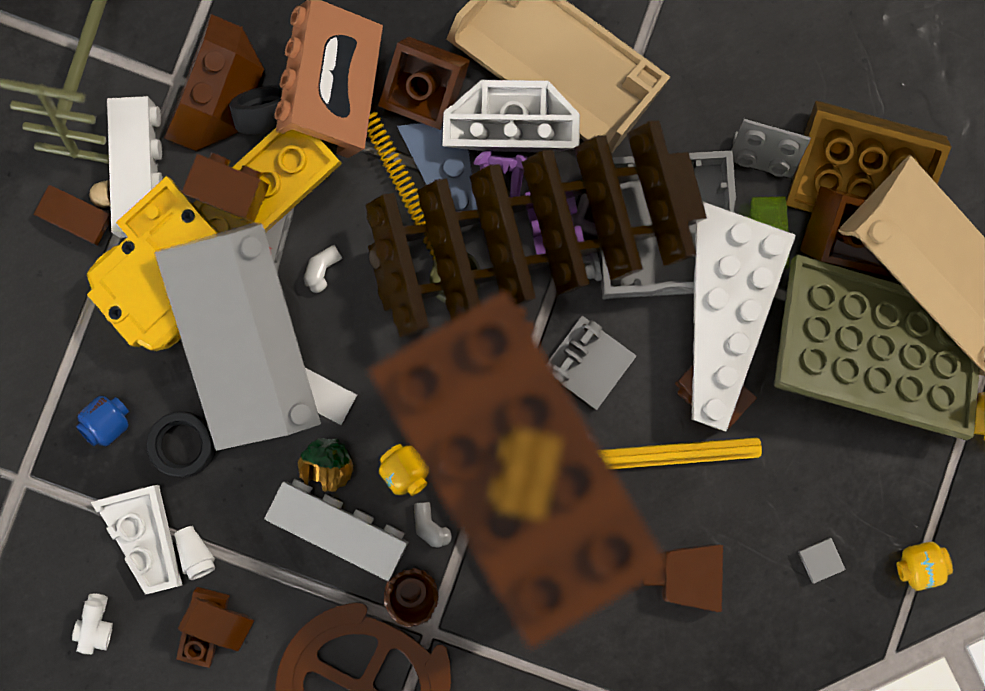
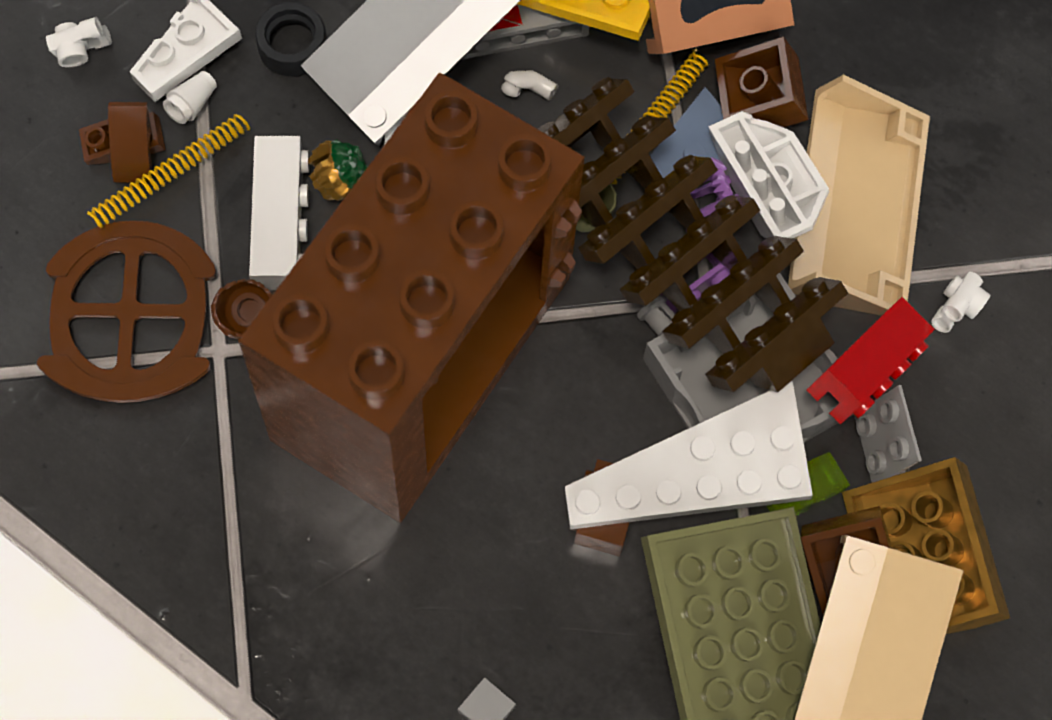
camera: 55 degrees right, 15 degrees down
pearl gold brick [490,428,563,521] -> none
light grey hinge [548,316,637,410] -> none
yellow axle [601,437,762,469] -> none
reddish brown torso [643,544,723,612] -> none
none -> yellow piece [87,114,250,228]
none -> red brick [806,297,935,424]
none -> white plate [931,271,991,333]

